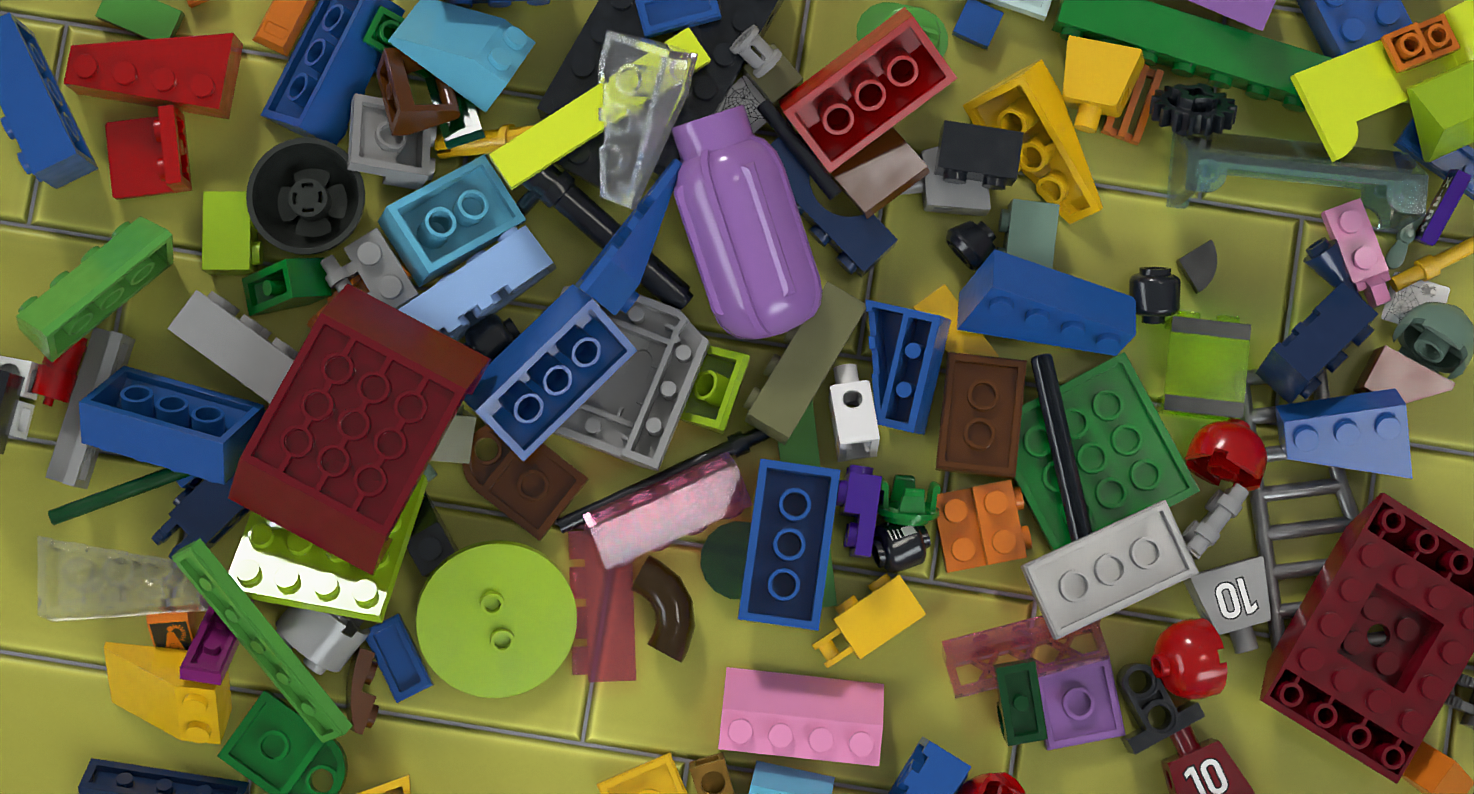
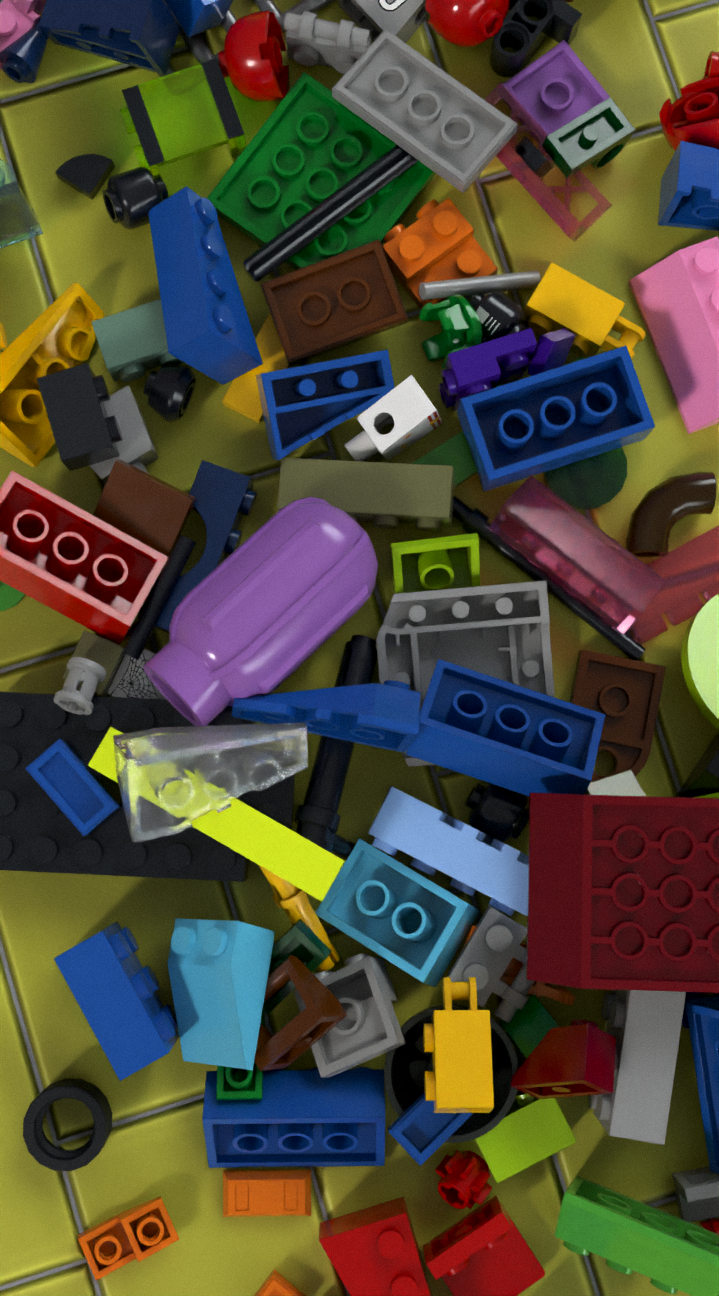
camera: 115 degrees left, 0 degrees up
none -> blue tile [388,1092,473,1166]
none -> light grey bar [419,271,540,300]
none -> yellow brick [423,977,494,1113]
none -> red gear [435,1150,492,1209]
none -> dark red slope [511,1019,616,1099]
none -> black tile [515,136,553,177]
none -> dark purple tile [527,328,576,376]

